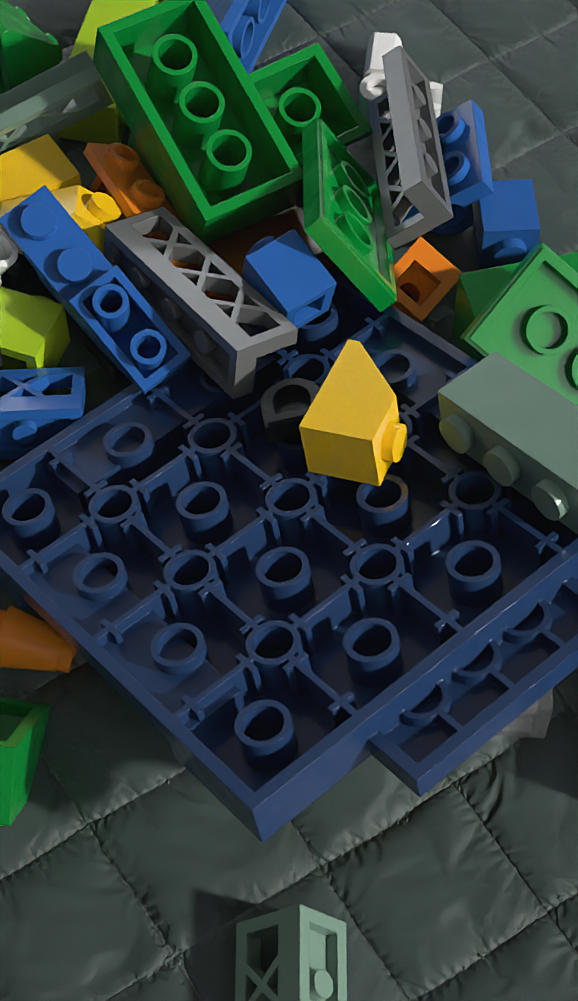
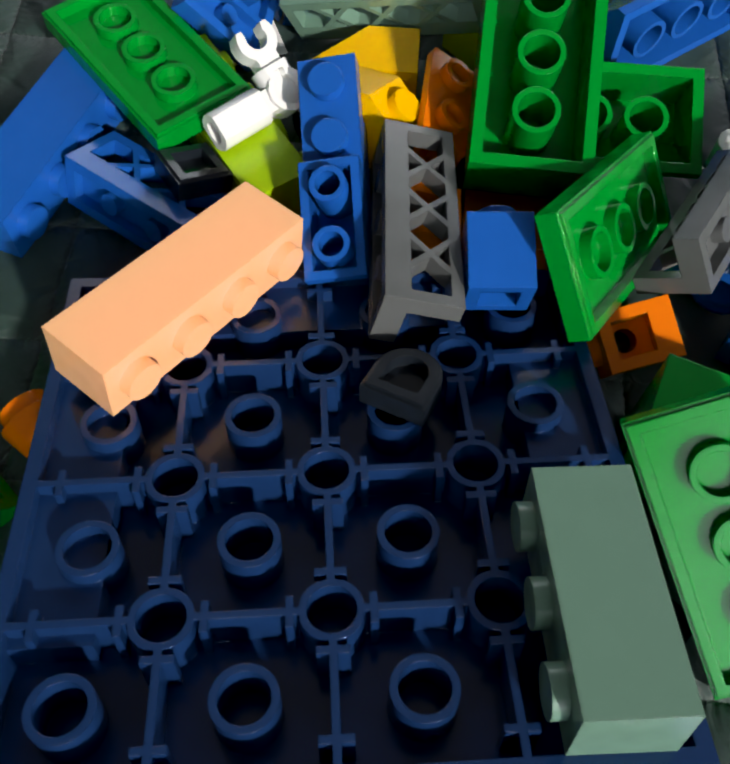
camera: 35 degrees right, 5 degrees up
yellow slope [299,339,407,486] -> none
none -> light nougat brick [41,181,304,417]

